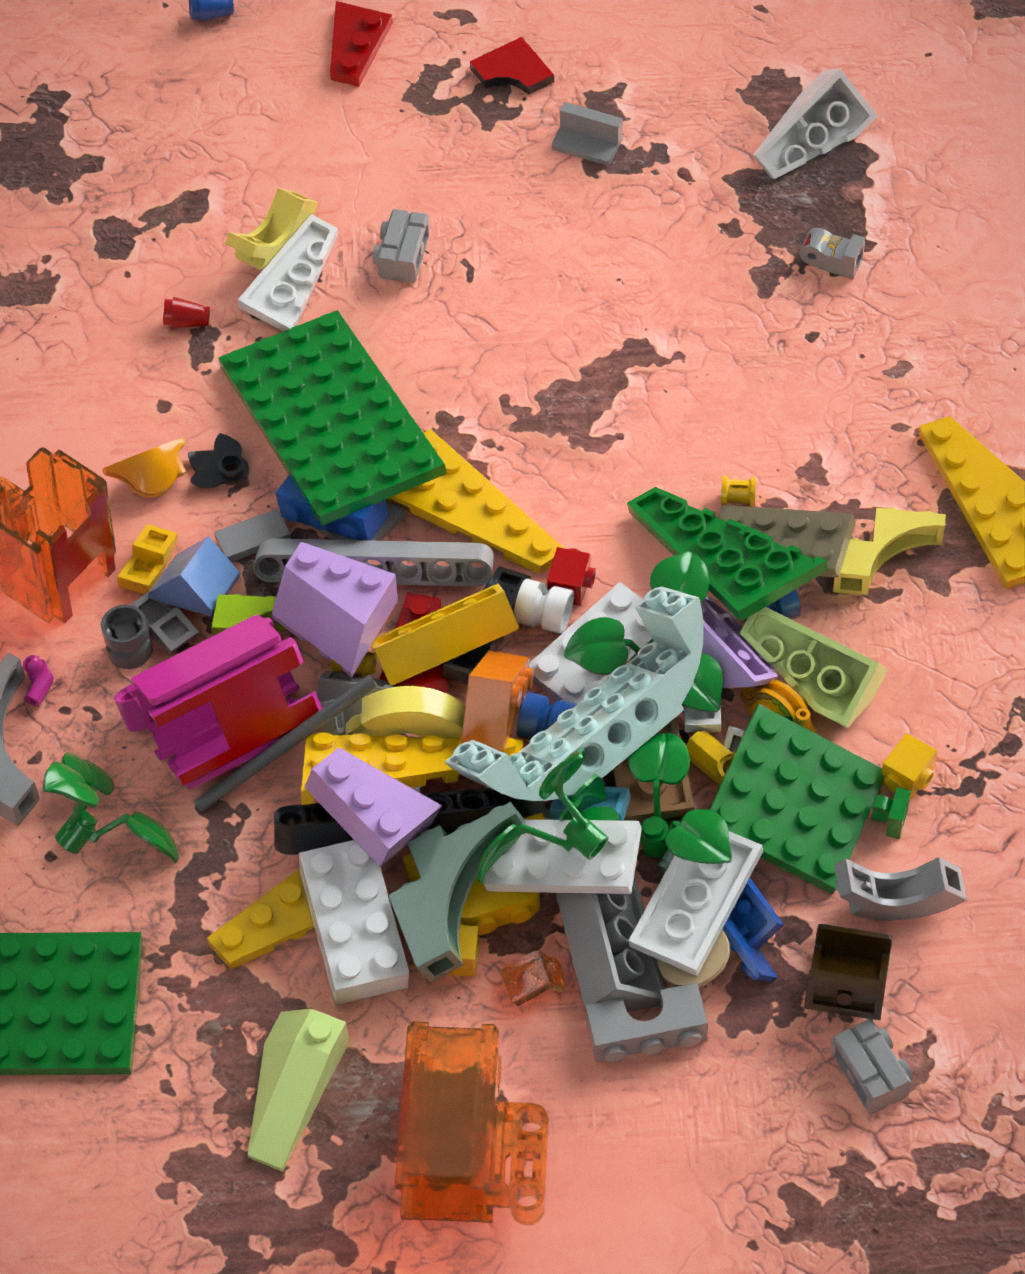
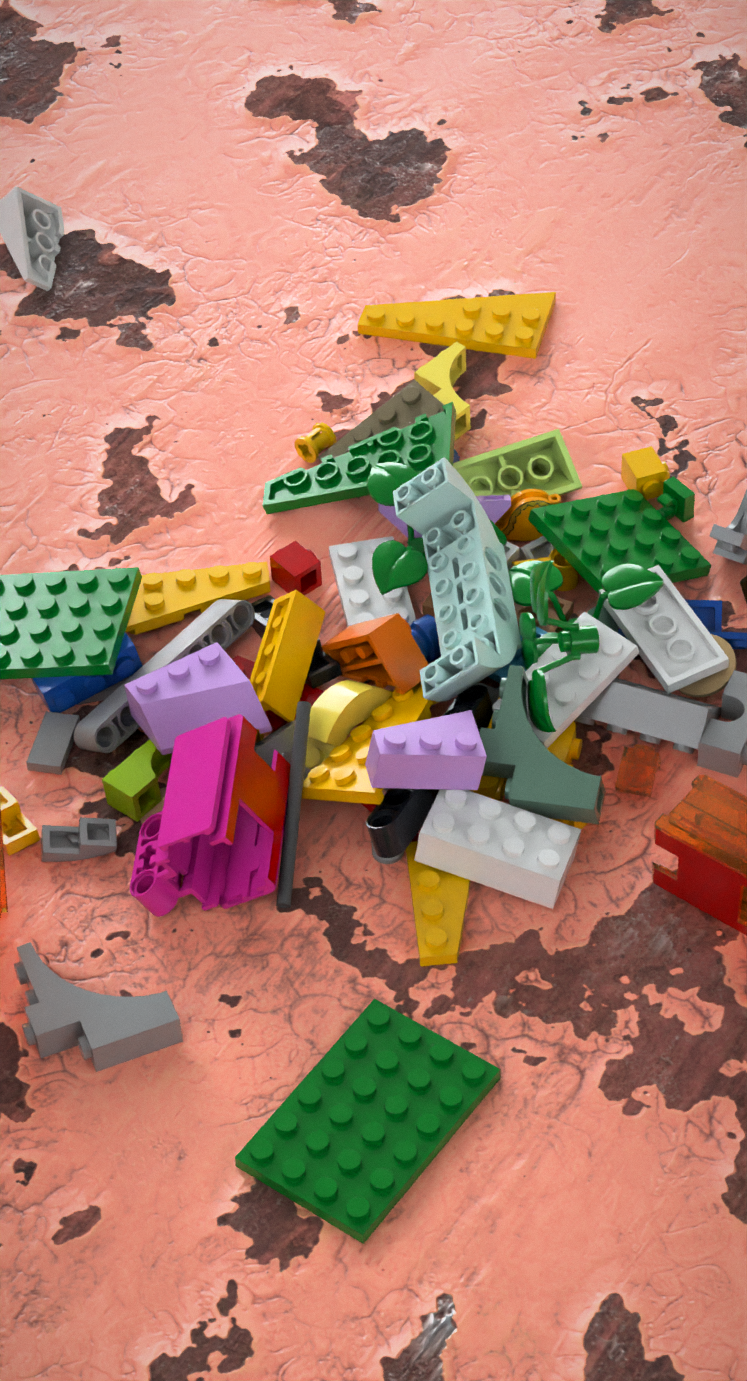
camera: 55 degrees left, 10 degrees down
dark pink arm [23,655,54,707] -> none
green plant [43,752,178,864] -> none
dark grey wheel [101,604,153,669] -> none
medium blue slope [148,536,240,617] -> none
yellowish green wedge [248,1009,350,1172] -> none
white wheel [514,579,574,634] -> none
light grey leg [799,228,865,279] -> none

